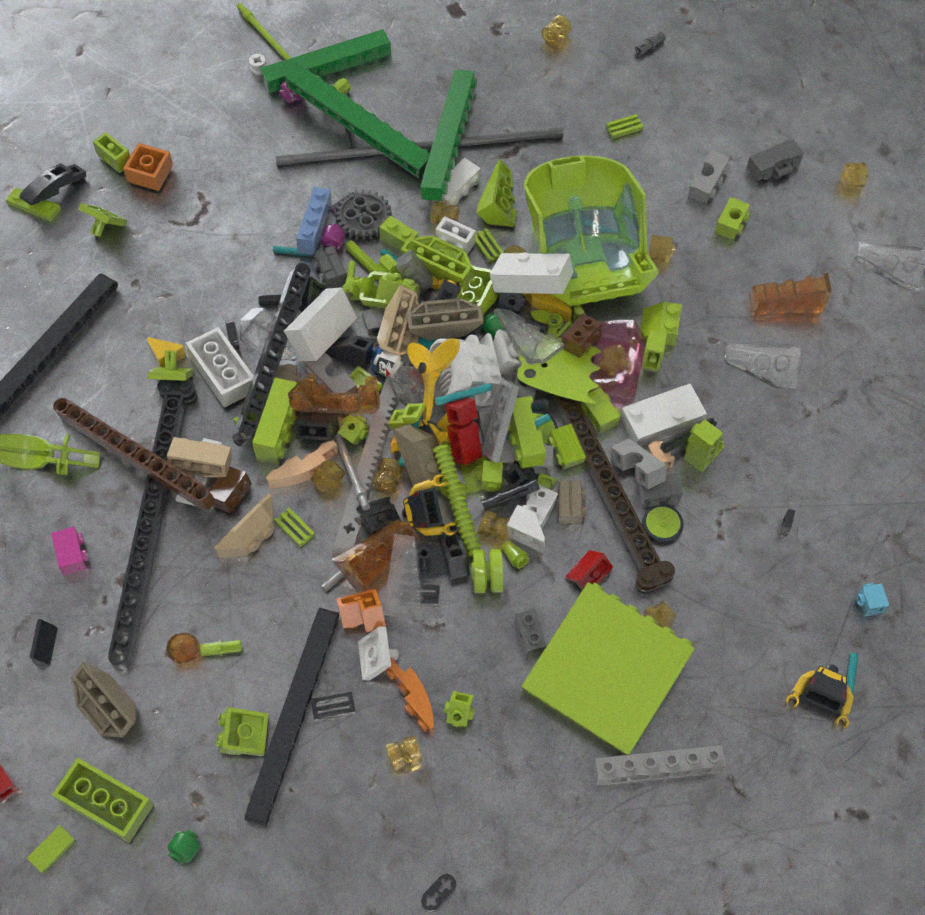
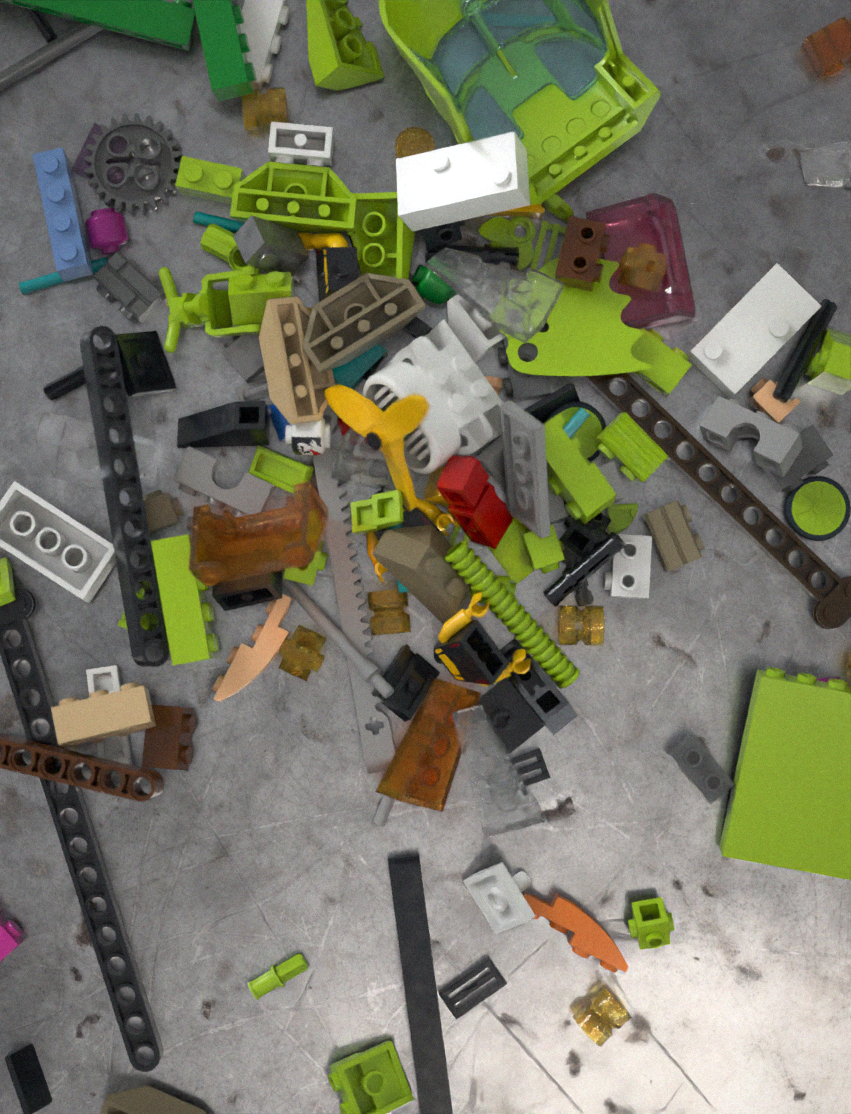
camera: 20 degrees left, 25 degrees up
clear orange hair [166,633,200,664] -> none
tan wedge [214,493,274,558] -> none
black beam [225,319,240,351] -> none
lime tile [274,507,315,548] -> none
white brick [284,288,357,361] -> none
orange brick [336,589,386,632] -> none
lime axle [345,240,386,273] -> none
teal bar [435,383,492,406] -> none
lime wheel [471,549,503,593] -> none
lime tile [475,228,504,263] -> none
lime cone [501,540,529,569] -> none
white slope [507,505,545,553] -> none
red panel [565,550,613,591] -> none
lime slope [638,301,682,346] -> none
lime brick [642,331,668,371] -> none
clear yellow brick [648,235,675,262] -> none

